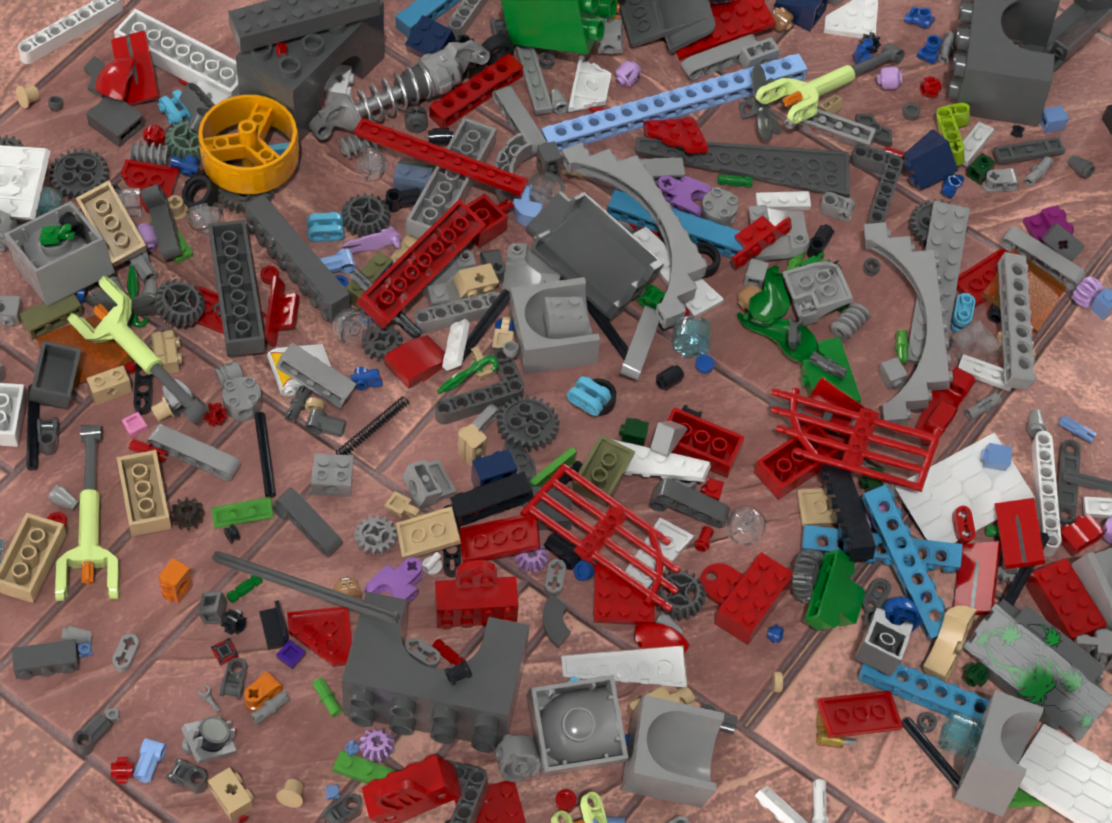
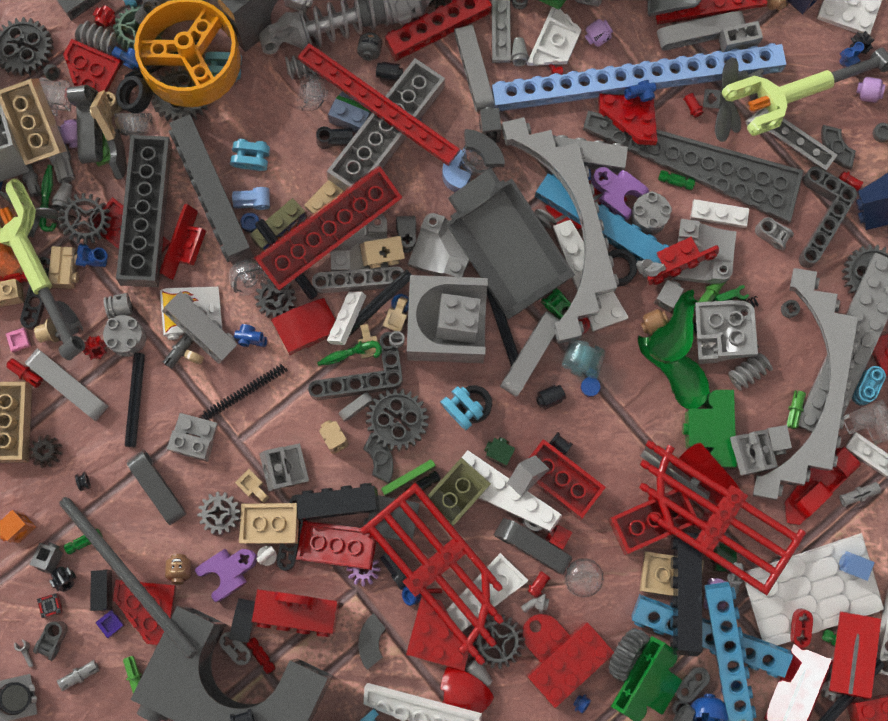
camera: 15 degrees right, 20 degrees up
bright green plate [211,497,274,528] -> none
orange piece [244,671,283,711] -> none
red tile [260,266,279,285] -> none
dark grey piece [305,409,346,437] -> none
dark grey gear [341,193,391,238] -> none
lavender piece [342,226,401,253] -> none
red brick [467,193,514,248] -> none
dark blue brick [471,449,517,488] -> none
light grey brick [495,131,532,202] -> none
light grey beam [545,559,566,597] -> none
dark grey plate [788,316,803,350] -> none
black piece [807,224,835,258] -> none
dark grey pin [809,351,848,380] -> none
tan piece [819,94,844,114] -> none
none -> blue plate [76,244,108,267]
none -> tan plate [90,90,116,141]
none -> dark grey tile [106,128,126,180]
none -> black slope [229,598,255,643]
none -> dark grey tile [464,129,505,167]
none -> light grey plate [521,594,549,614]
none -> blue plate [624,80,657,102]
none -> light grey piece [636,259,666,278]
none -> red pin [683,93,704,118]
none -> light grey brick [730,430,778,476]

